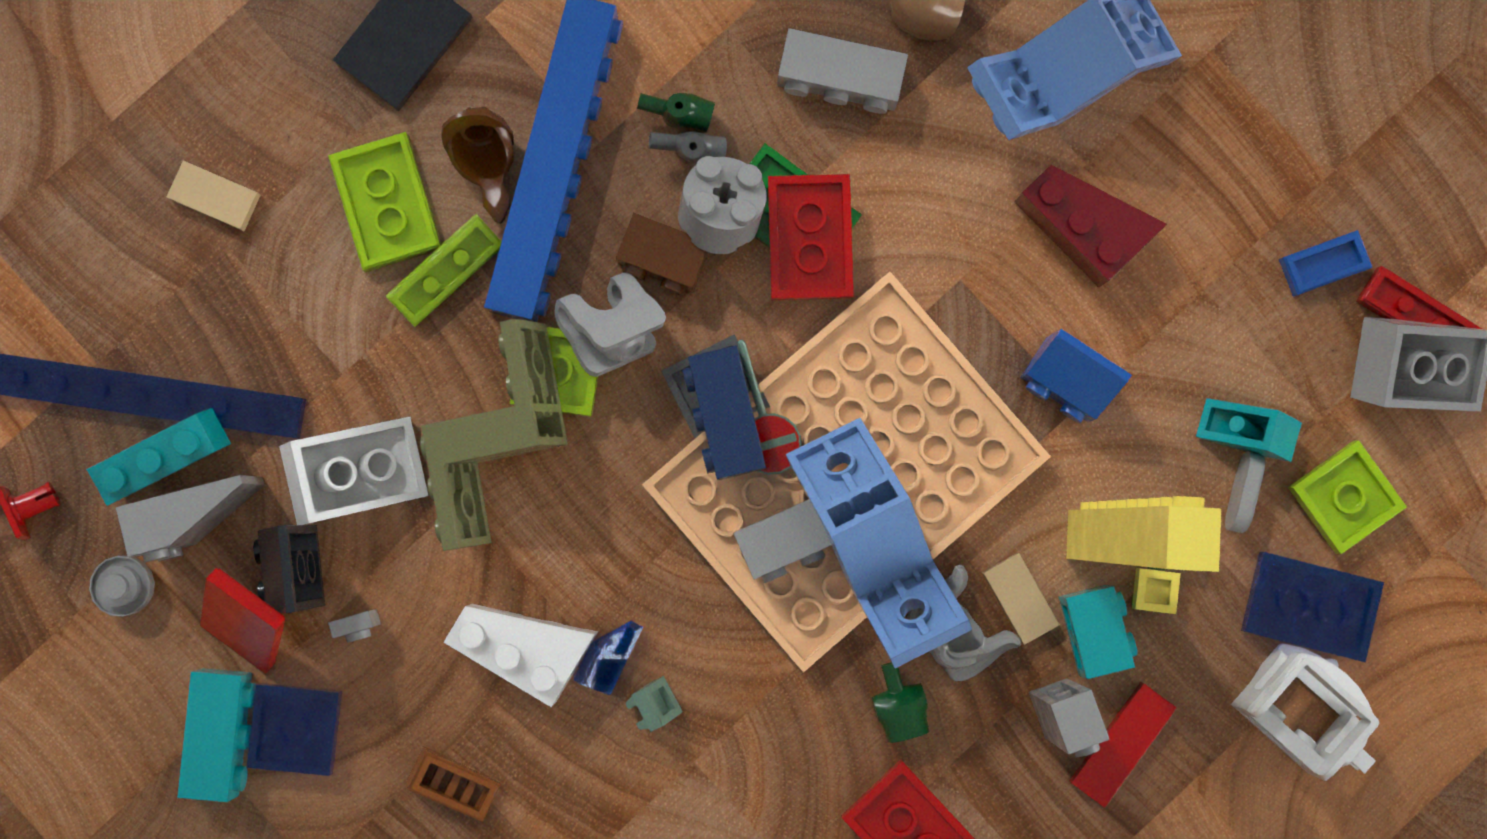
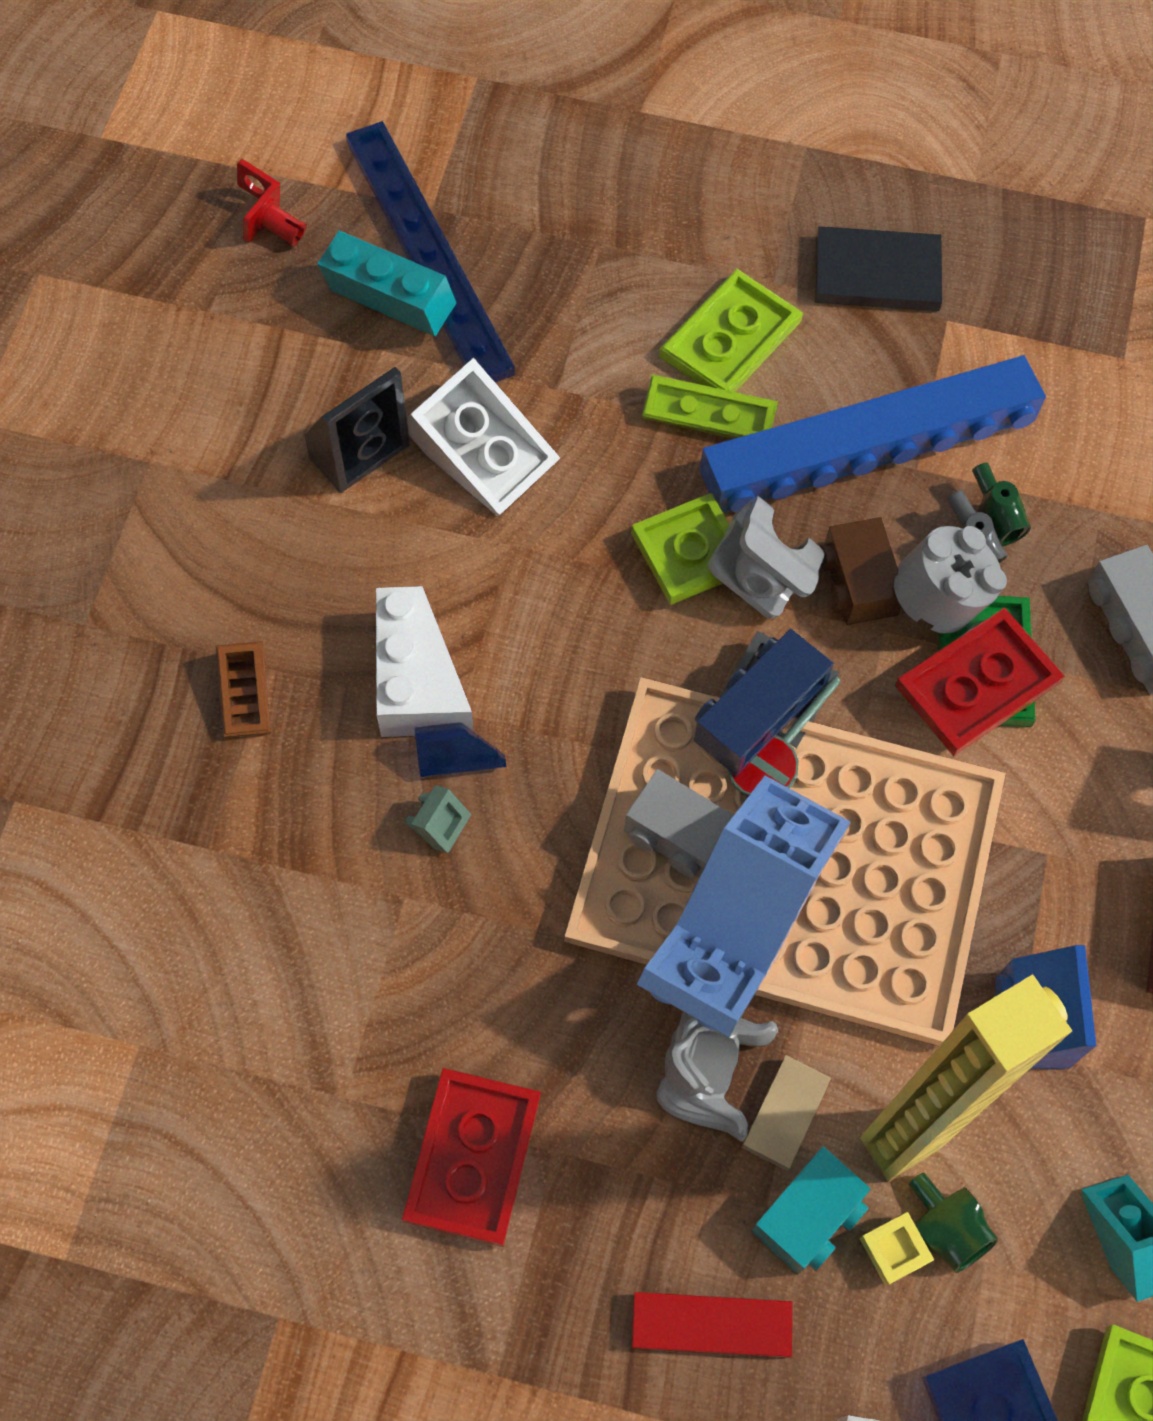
camera: 60 degrees right, 20 degrees down
light grey plate [89,556,155,617] -> none
light grey slope [116,475,265,562] -> none
tan tile [167,161,261,231] -> none
teal brick [177,668,256,802] -> none
red tile [200,568,285,674] -> none
clear blue plate [247,683,342,776] -> none
light grey plate [328,609,381,643] -> none
olive bracket [420,319,568,551] -> none
reddish brown piece [441,107,514,223] -> none
dark green piece [871,662,930,743] -> none
light grey brick [1029,678,1110,757] -> none
light grey tile [1225,451,1265,534] -> none

